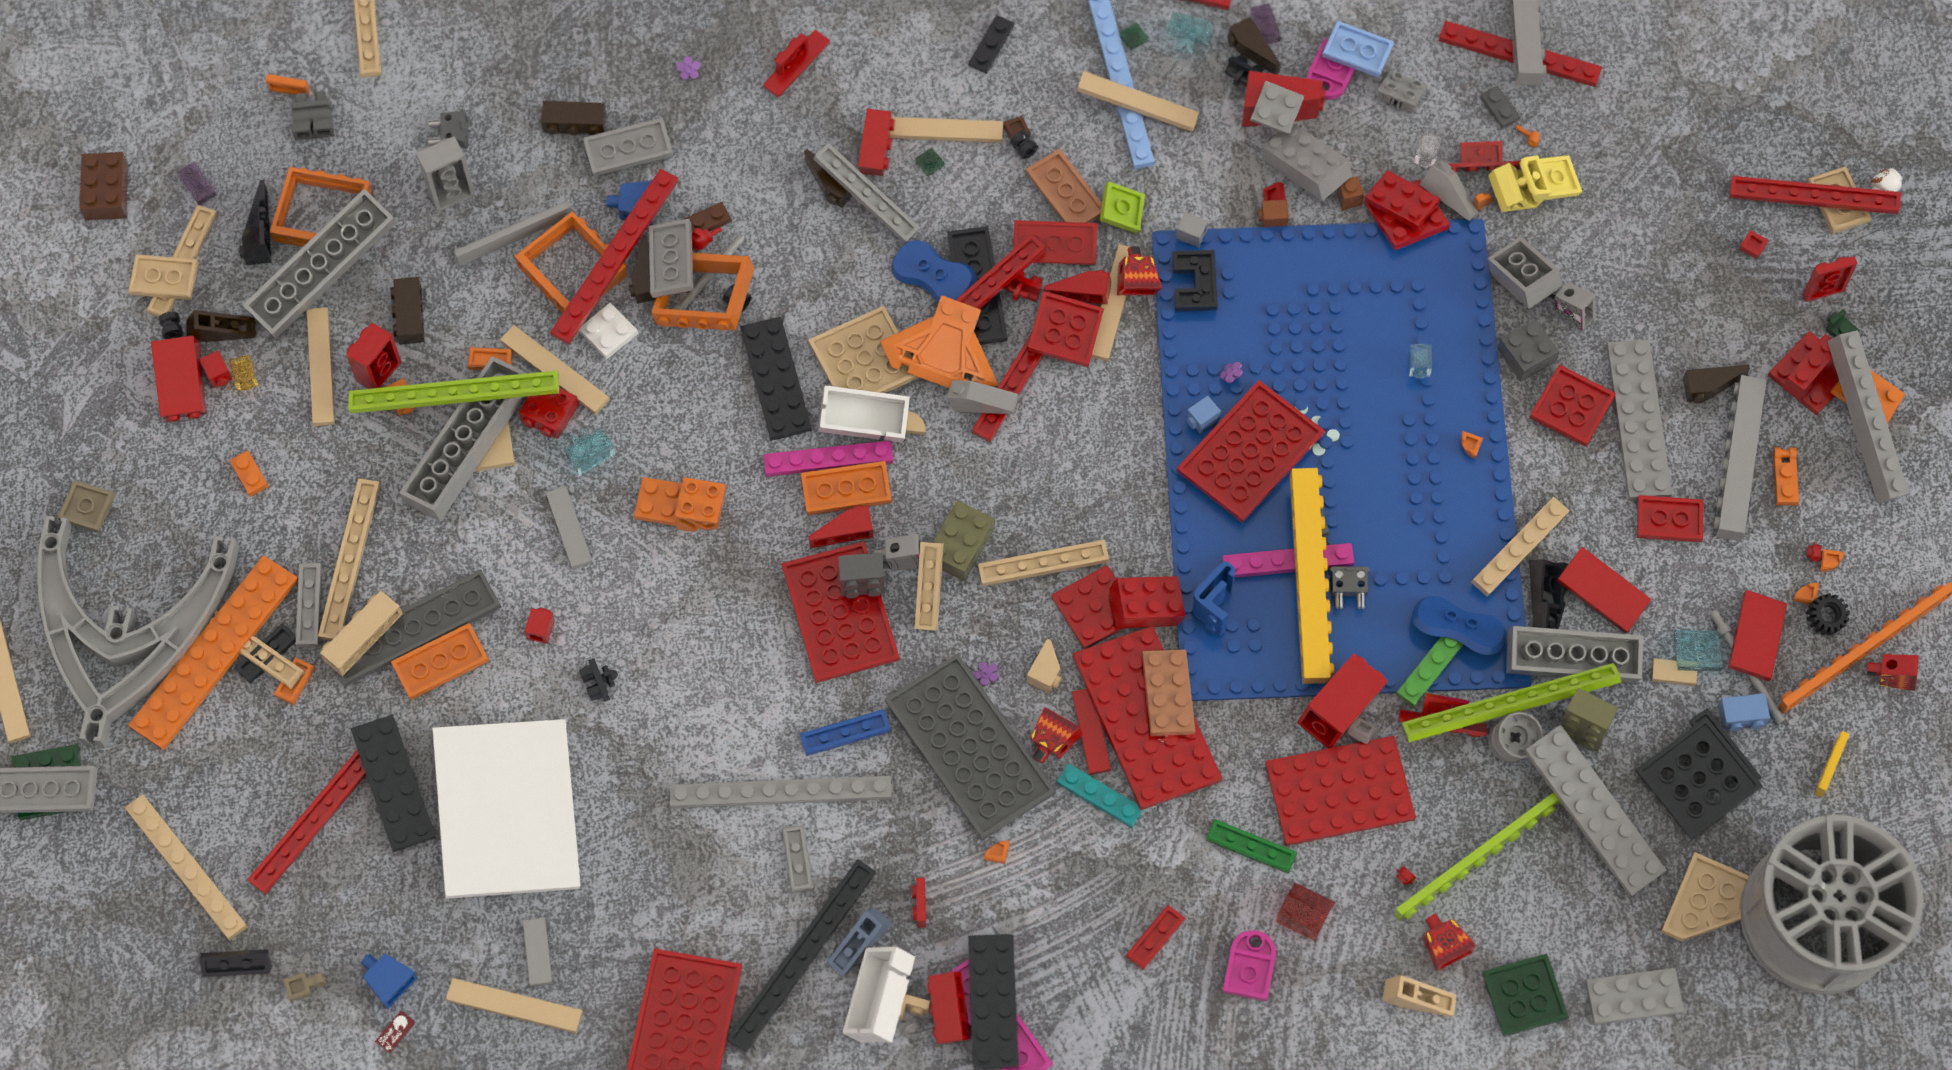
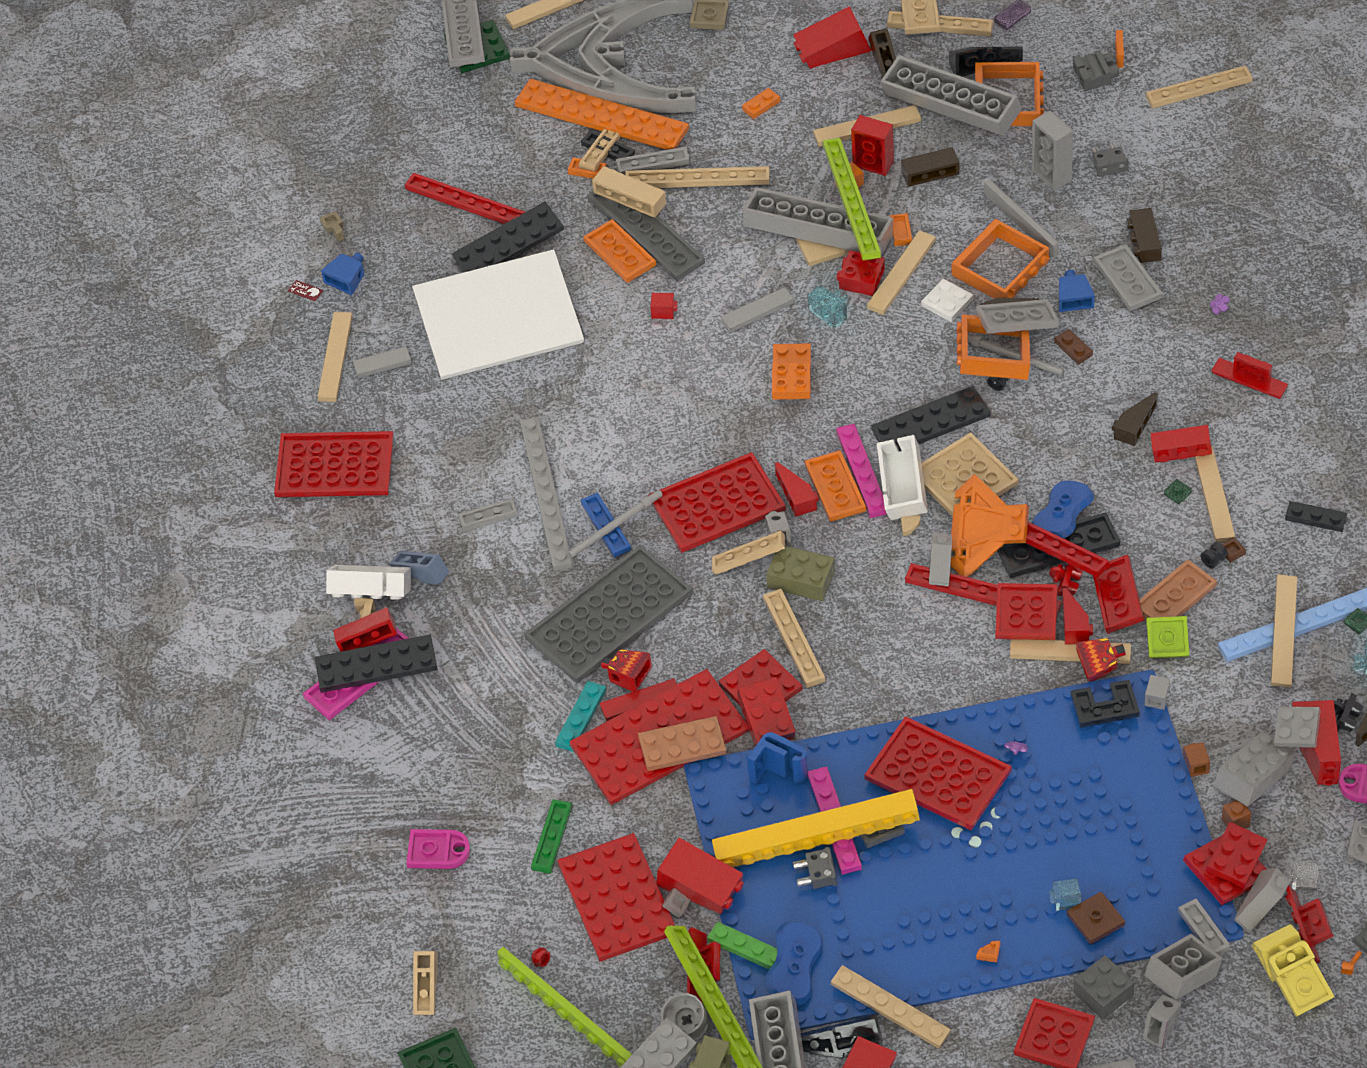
camera: 85 degrees right, 15 degrees down
tan plate [124,794,247,941] -> none
black wheel [158,311,184,339] -> none
red brick [199,350,232,388] -> none
black plate [200,949,271,977] -> none
clear yellow brick [229,355,259,391] -> none
red plate [550,168,679,345] -> none
black hips [579,658,618,702] -> none
red piece [692,227,722,251] -> none
black plate [727,859,876,1053] -> none
light grey plate [813,143,920,244] -> none
dark grey brick [838,553,885,598] -> none
red plate [912,878,926,928] -> none
medium lavender plant [974,662,999,686] -> none
orange tile [983,841,1010,864] -> none
tan slope [1027,639,1062,694] -> none
red tile [1126,905,1185,970] -> none
medium blue brick [1186,396,1221,433] -> none
red plate [1263,181,1286,201] -> none
clear red slope [1276,883,1335,941] -> none
torso [1423,914,1476,972] -> none
orange tile [1473,193,1494,211] -> none
none -> light grey bar [568,490,663,558]
none -> reddish brown plate [1066,891,1125,945]
none -> light grey plate [1178,899,1231,955]

